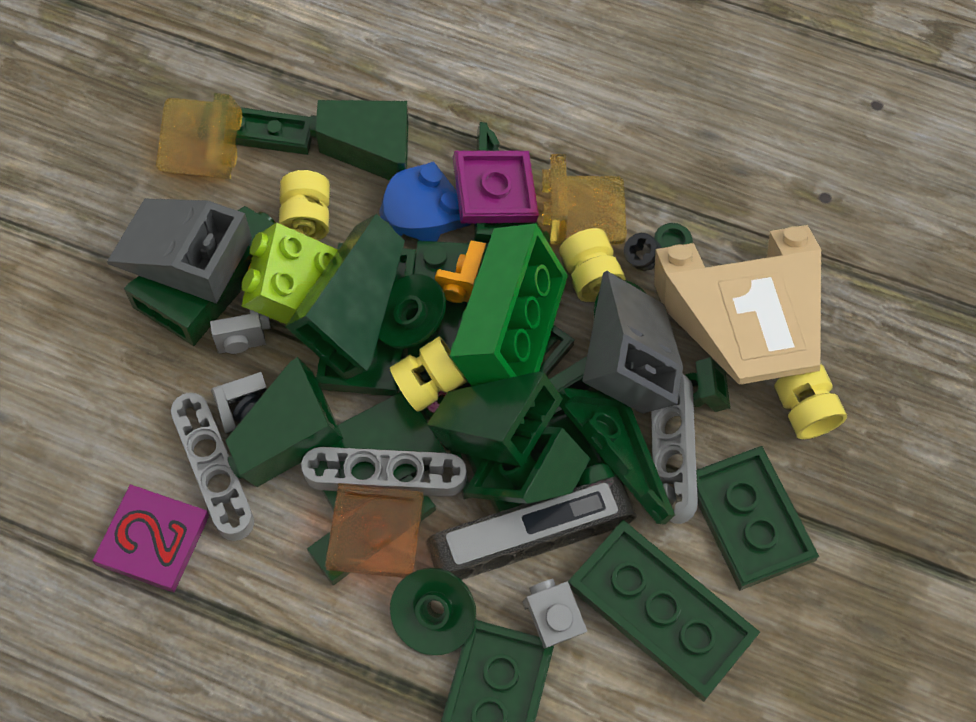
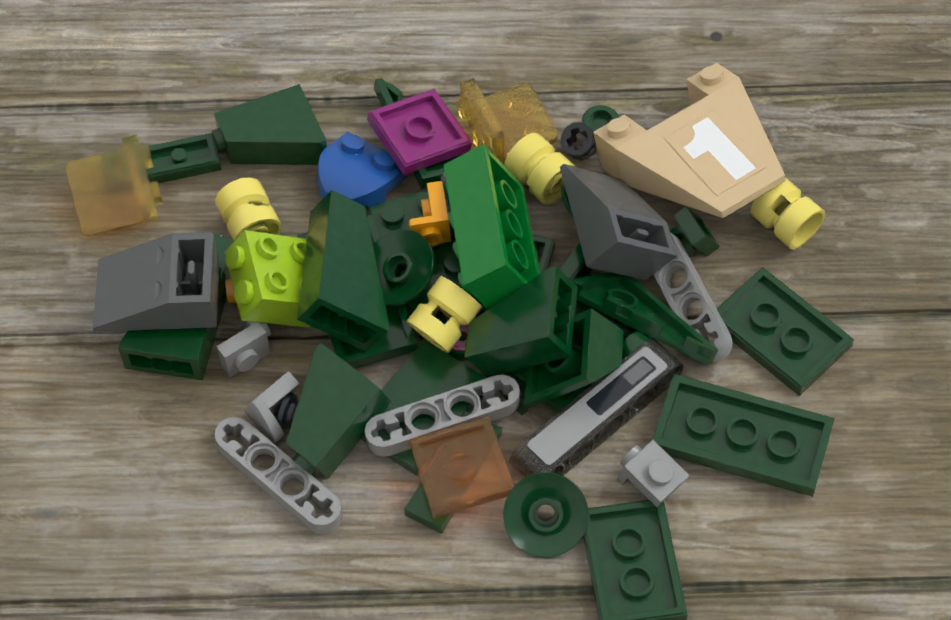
camera: 20 degrees left, 5 degrees down
magenta tile [92,484,210,593] -> none

